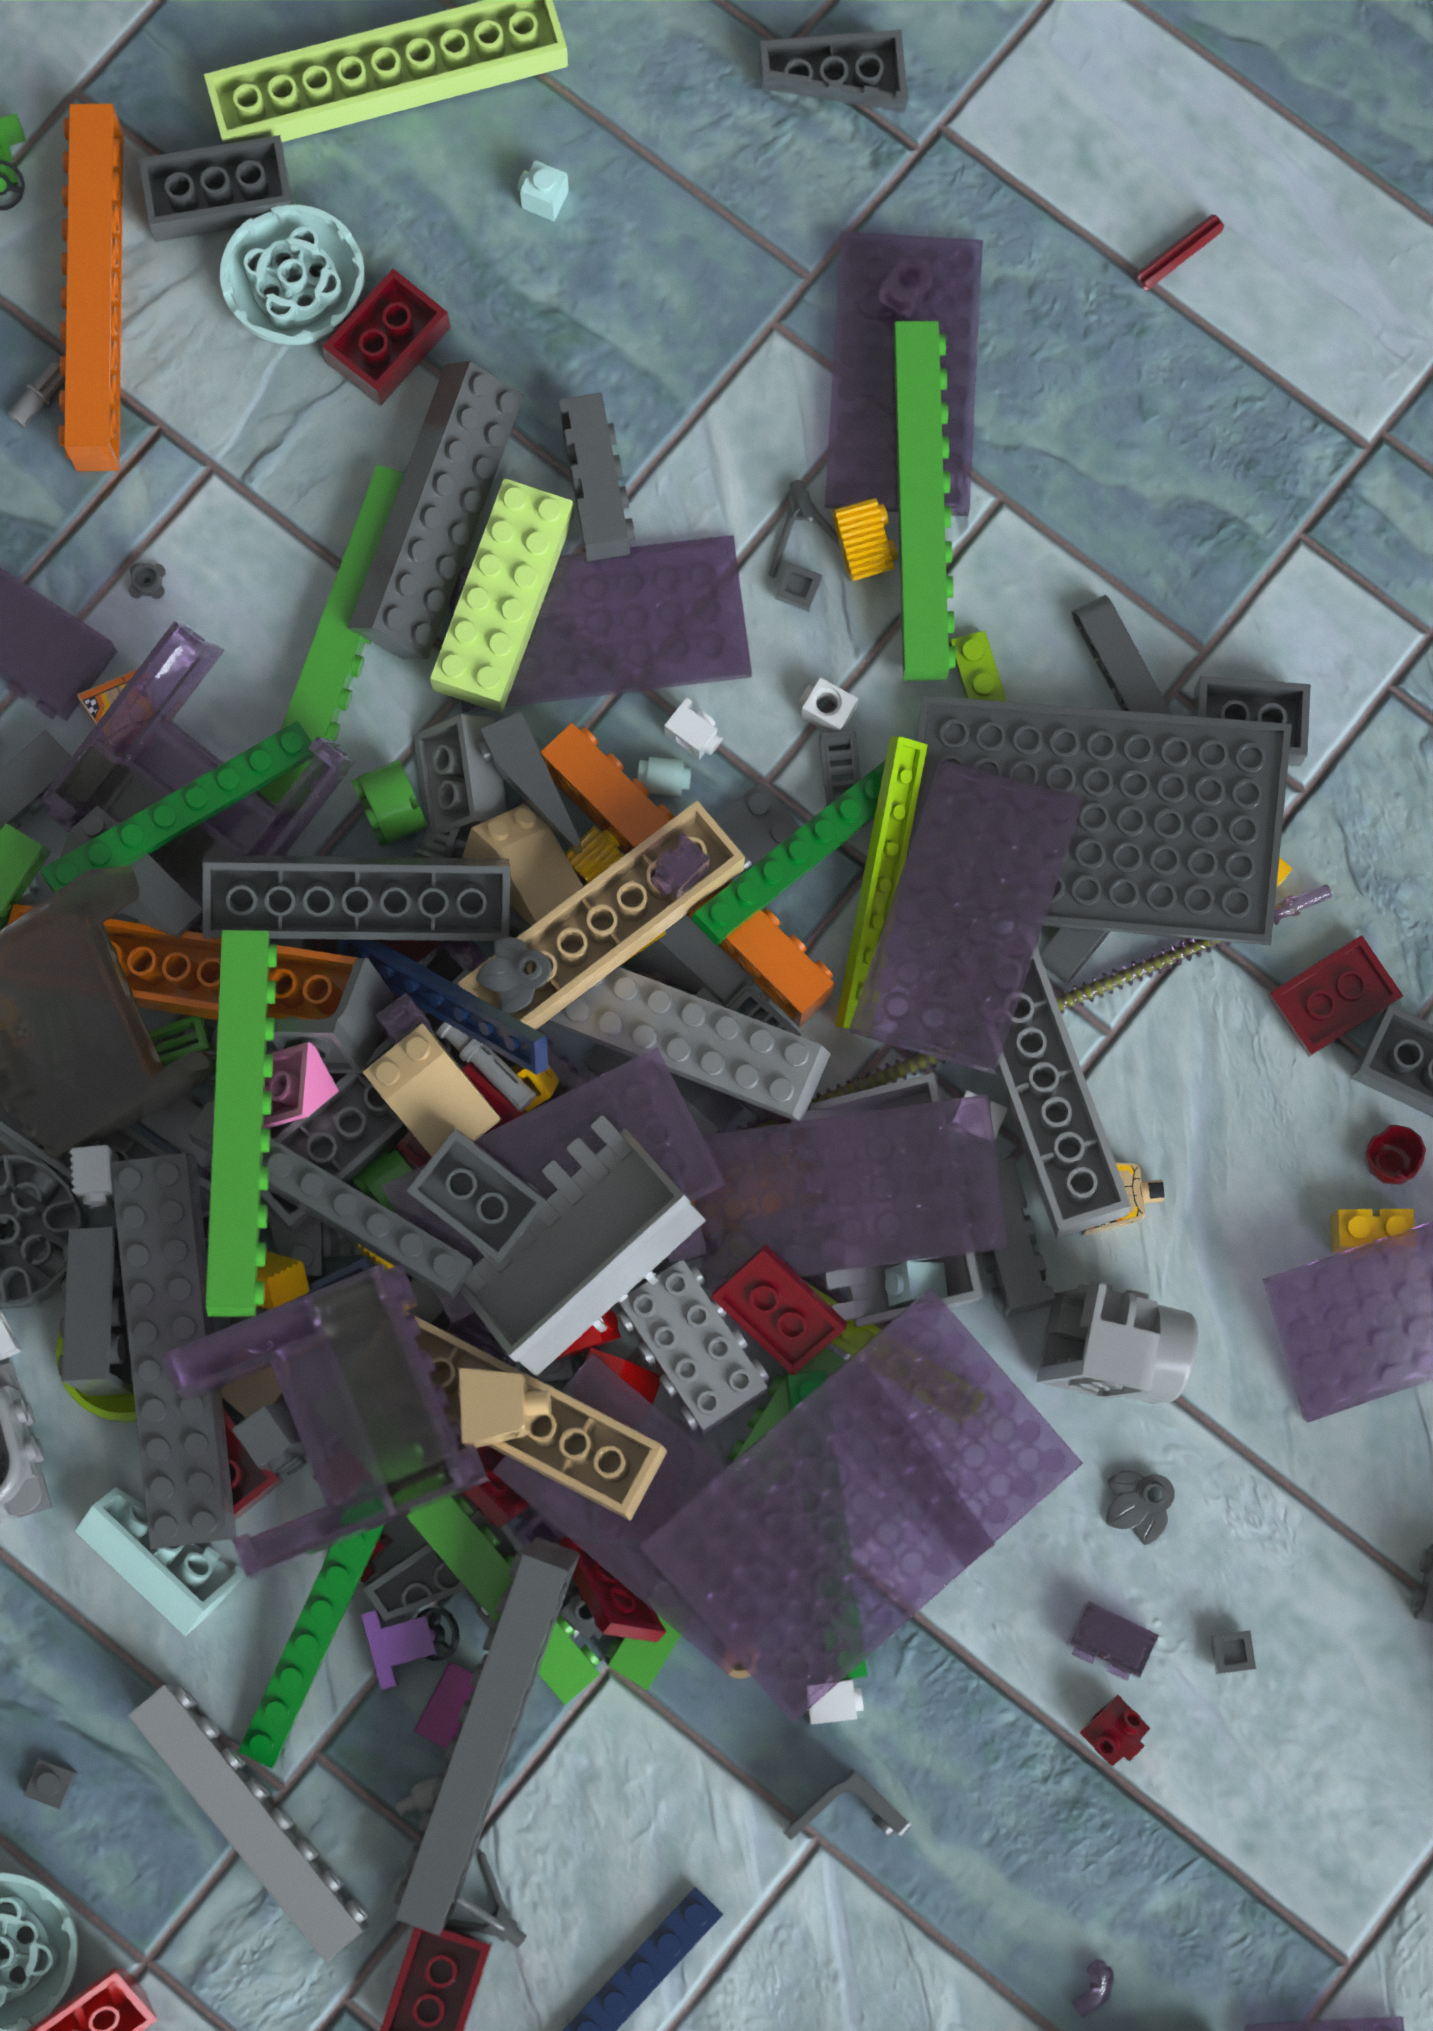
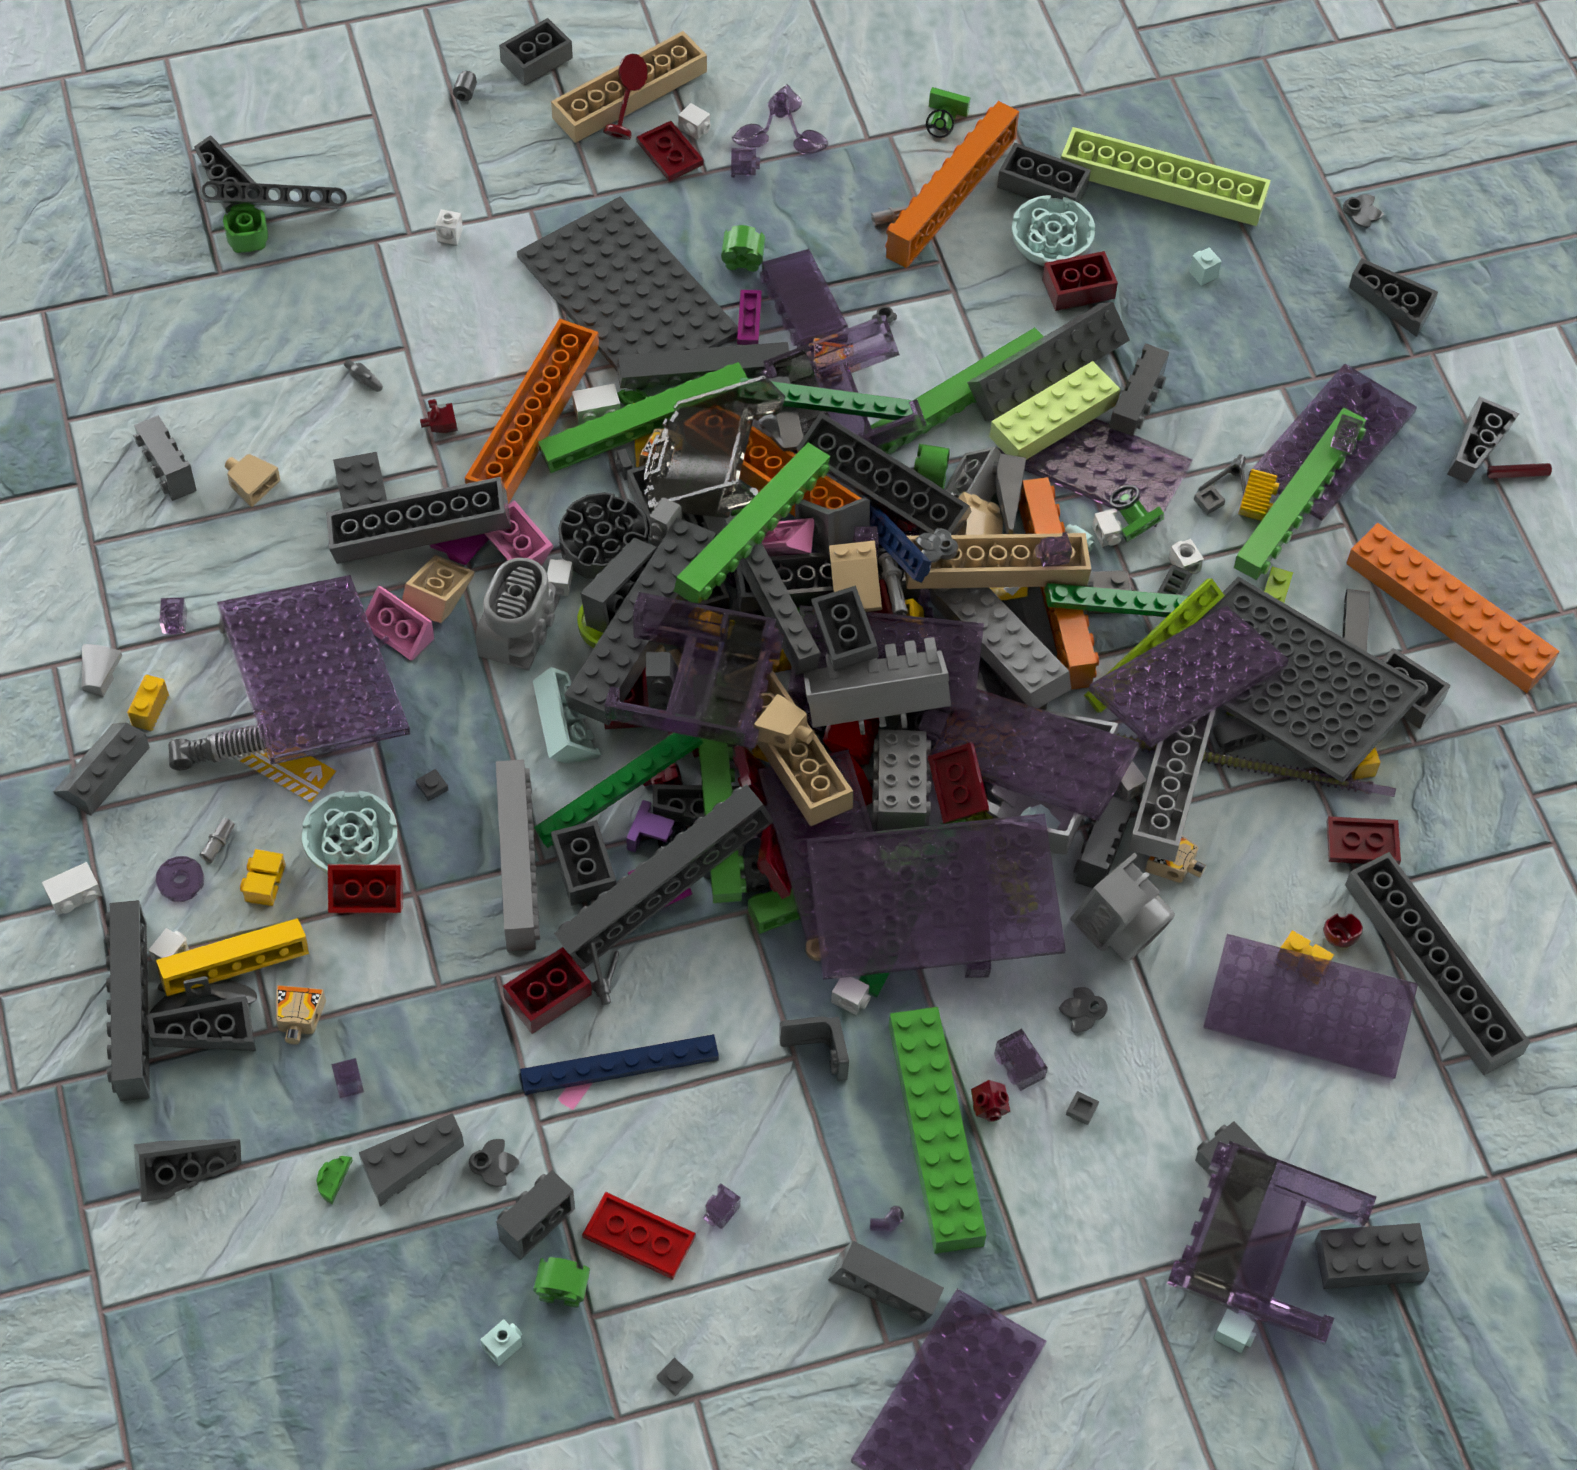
camera: 35 degrees right, 20 degrees down
none -> dark grey brick [551,820,616,906]
none -> bright green brick [888,1007,987,1254]
none -> bright green piece [1110,485,1164,542]
none -> brick [1331,414,1363,453]
none -> orange brick [1346,523,1560,693]
none -> dark grey wedge [1447,396,1520,483]

